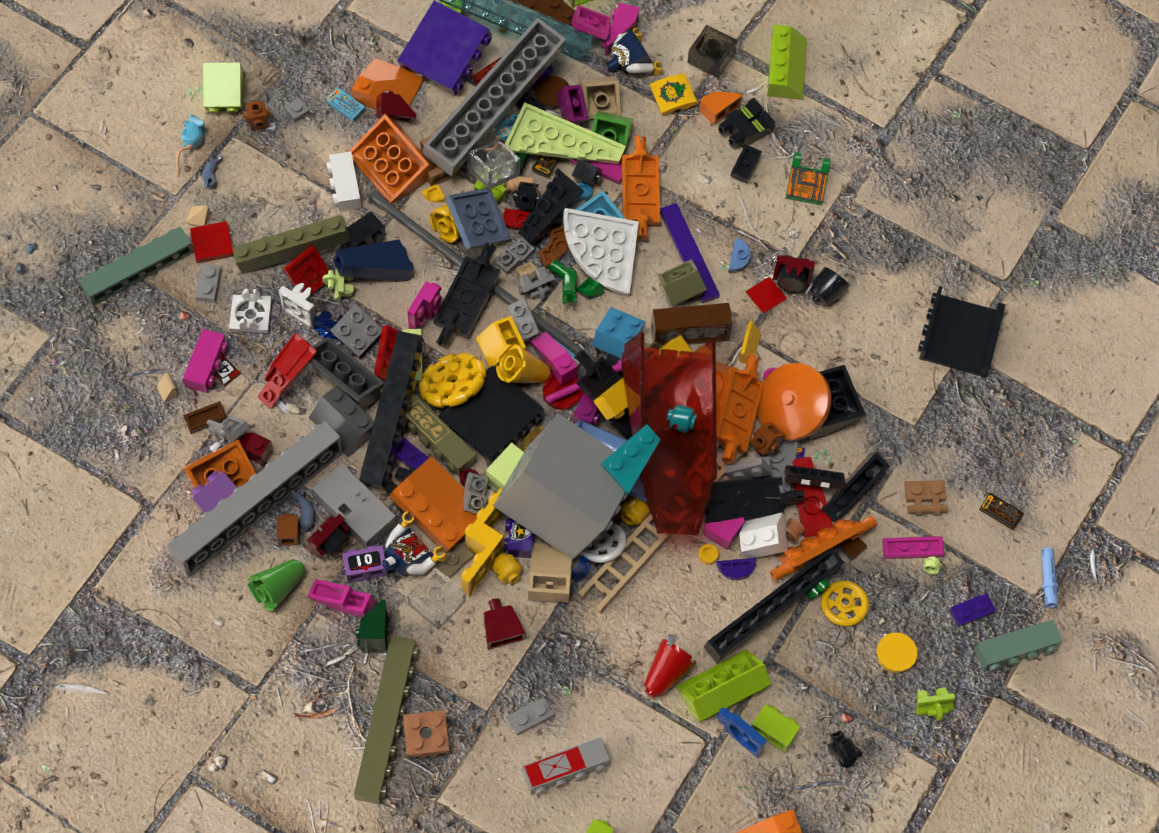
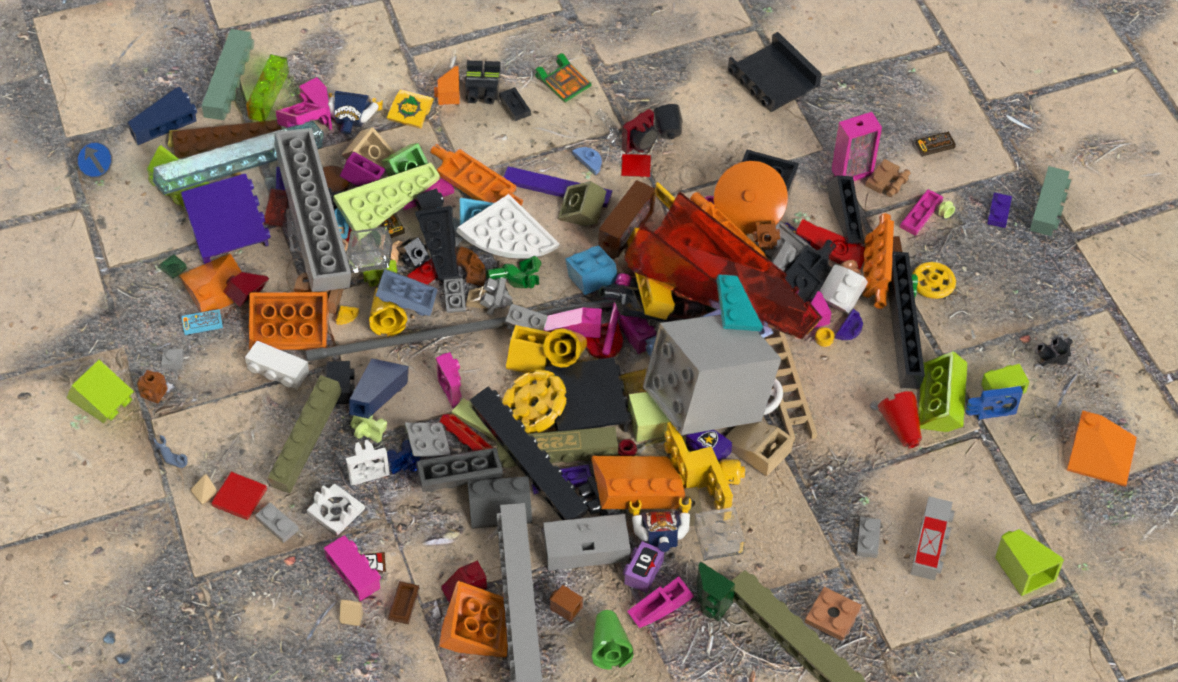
camera: 50 degrees left, 10 degrees down
sand green brick [79,226,194,306] -> none
medium azure animal [176,114,206,177] -> none
medium lavender brick [190,471,237,513] -> none
light grey bracket [206,416,250,442] -> none
red piece [258,333,317,408] -> none
red tile [283,245,329,295] -> none
sand blue arm [292,488,314,532] -> none
dark red piece [304,513,350,559] -> none
black plate [433,242,501,348] -> none
light grey slope [463,473,489,515] -> none
dark red torso [484,598,525,650] -> none
clear blue plate [571,556,590,583] -> none
teal head [666,405,697,433] -> none
clear smoke brick [687,25,738,78] -> none
lime slope [767,24,807,100] -> none
black plate [784,465,846,490] -> none
yellow tile [876,633,918,673] -> none
lime hips [916,687,955,721] -> none
light blue pin [1041,547,1059,608] -> none
none -> clear green plate [159,254,187,279]
none -> dark pink brick [831,112,882,181]

